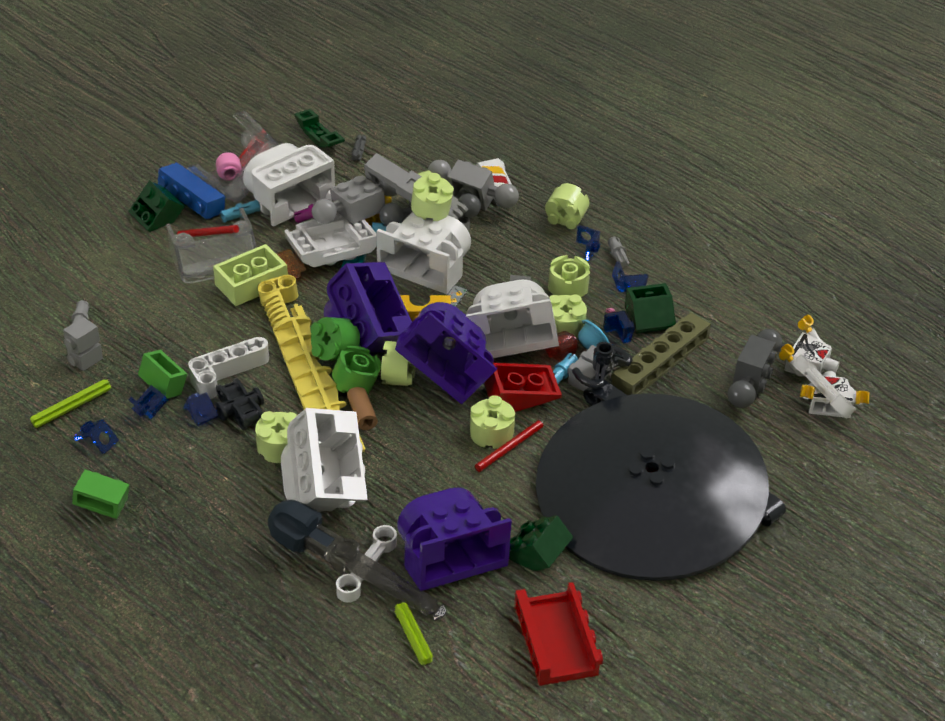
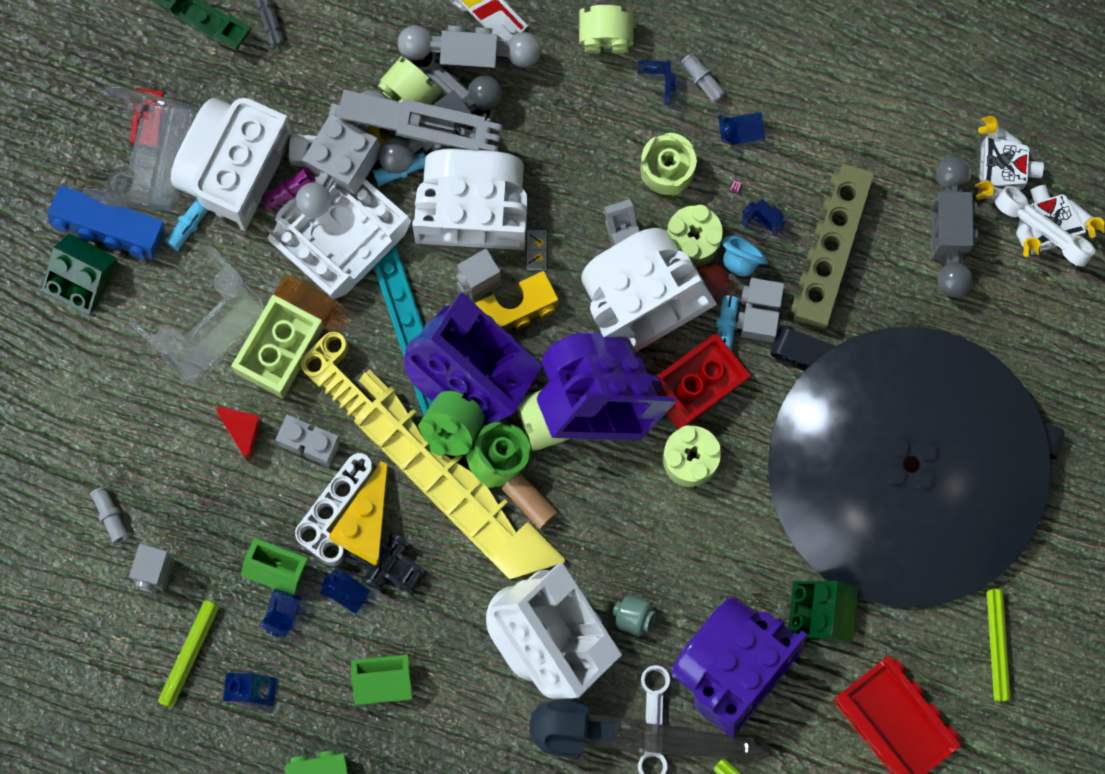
camera: 25 degrees left, 35 degrees up
red bar [177,225,239,238] -> none
bright pink head [216,152,242,181] -> none
yellowish green brick [255,411,297,463] -> none
yellowish green brick [411,173,454,221] -> none
red bar [475,420,543,472] -> none
black piece [572,342,633,390] -> none
dark green slope [624,283,676,333] -> none
none -> red slope [215,407,261,461]
none -> light grey piece [275,415,341,468]
none -> yellow wing [329,461,387,566]
none -> bright green brick [351,654,412,705]
none -> light grey piece [456,249,501,302]
none -> sand green head [612,595,657,636]
none -> lime axle [987,589,1010,702]

